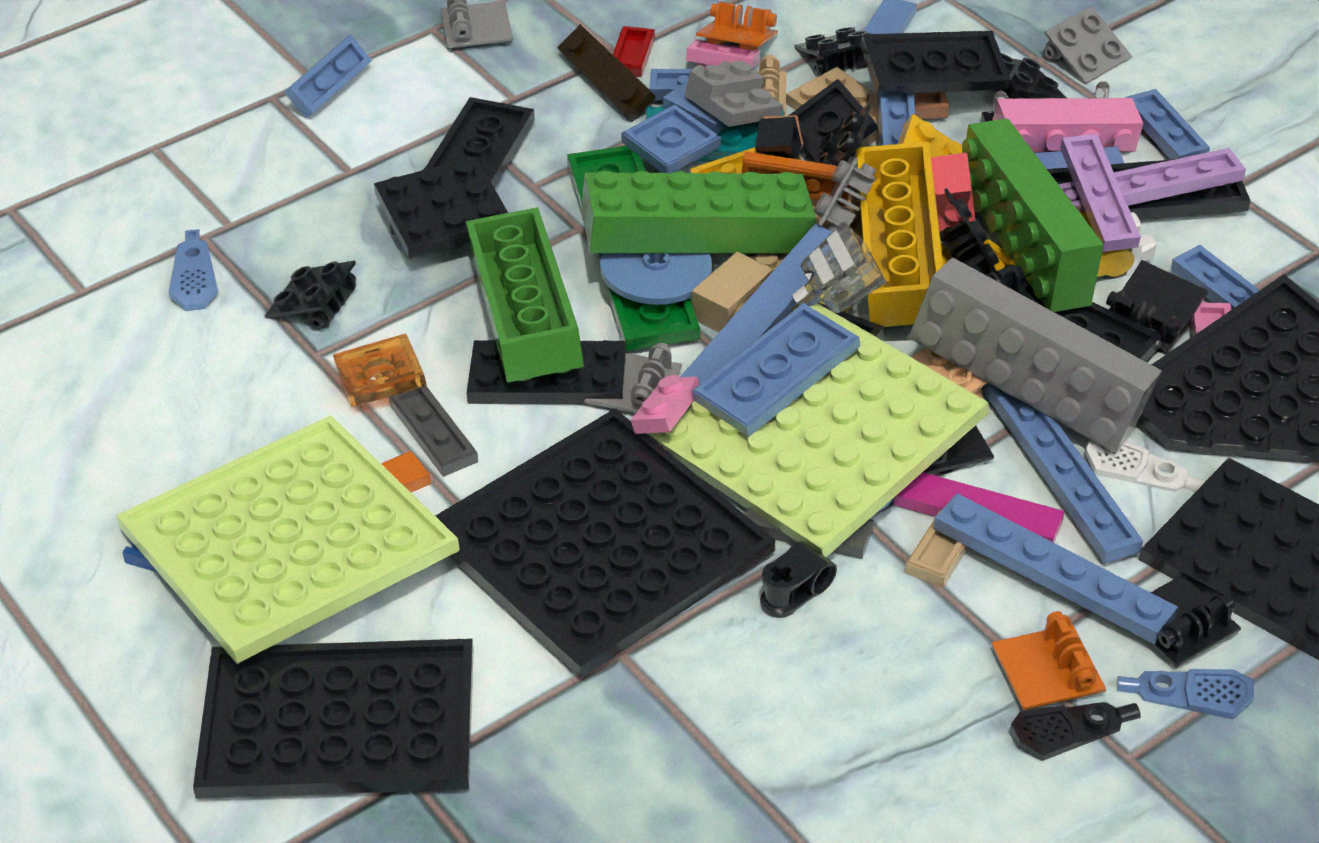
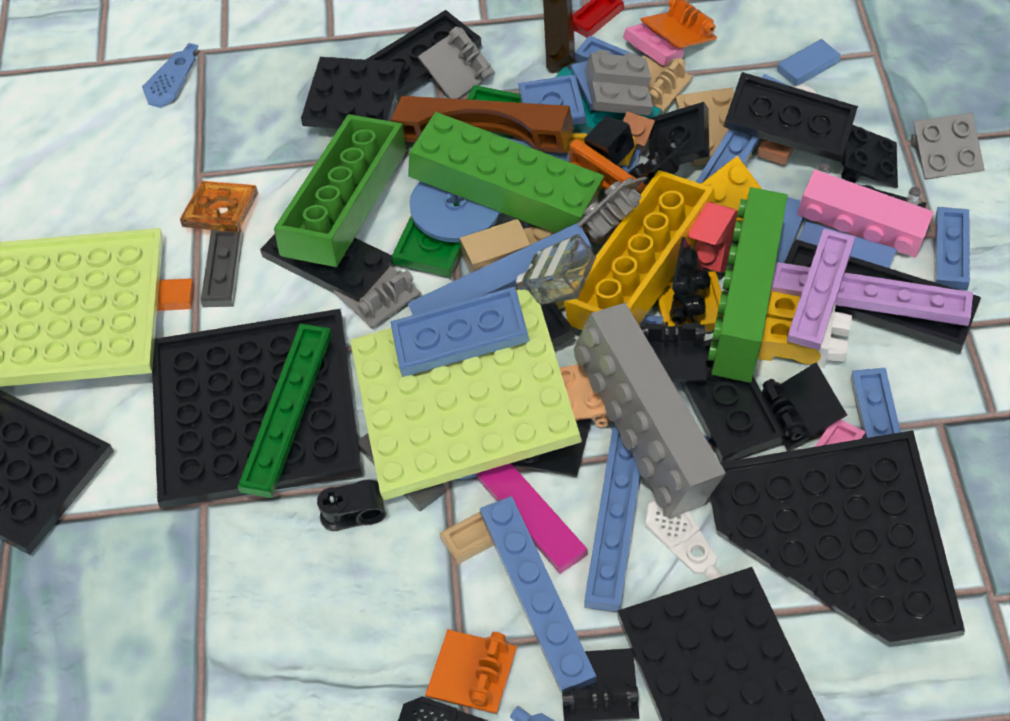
camera: 35 degrees right, 10 degrees up
black hinge [264,260,356,330] -> none
bright pink plate [631,375,700,434] -> none
black hinge [794,27,868,75] -> none
none -> green tile [238,323,332,498]
none -> dark orange arch [390,96,574,153]
none -> light grey hinge [418,26,495,99]

